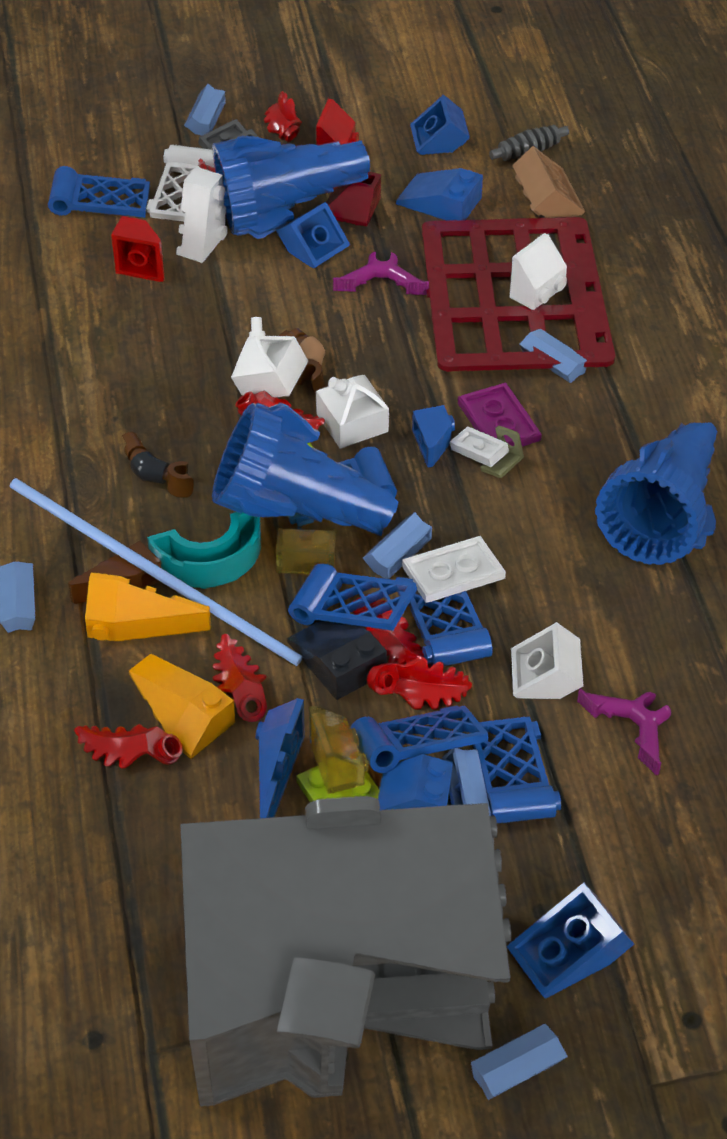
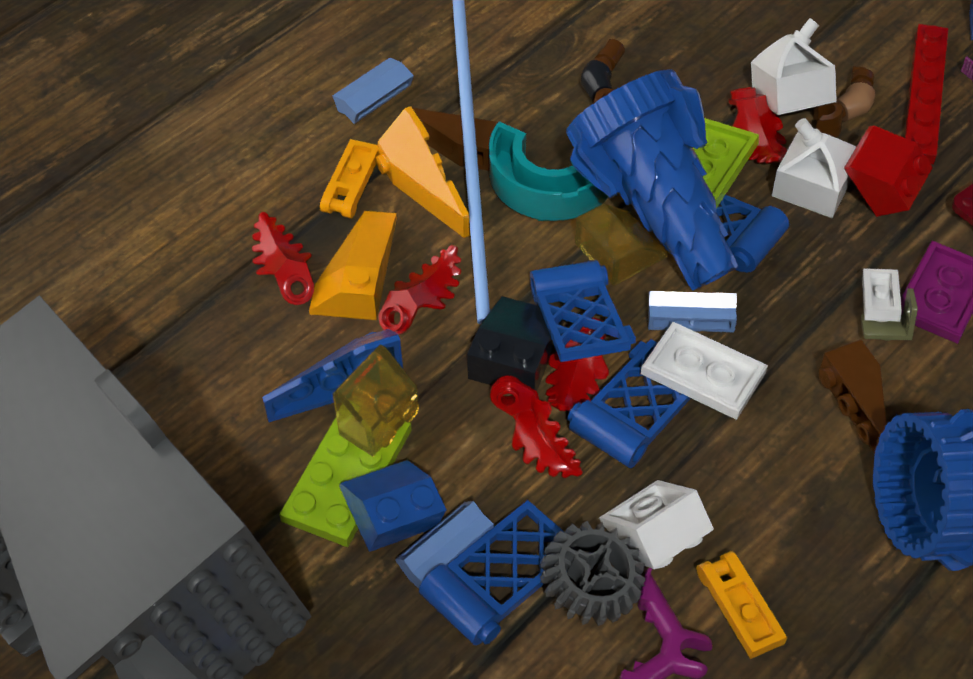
camera: 55 degrees right, 5 degrees up
blue piece [349,705,488,773] -> none
blue slope [412,405,455,467] -> none
none -> light orange plate [320,139,379,219]
none -> dark grey gear [540,521,646,626]
none -> light orange plate [696,551,787,659]
none -> reddish brown slope [819,339,886,454]
none -> red slope [844,125,933,217]
none -> red plate [904,24,948,165]

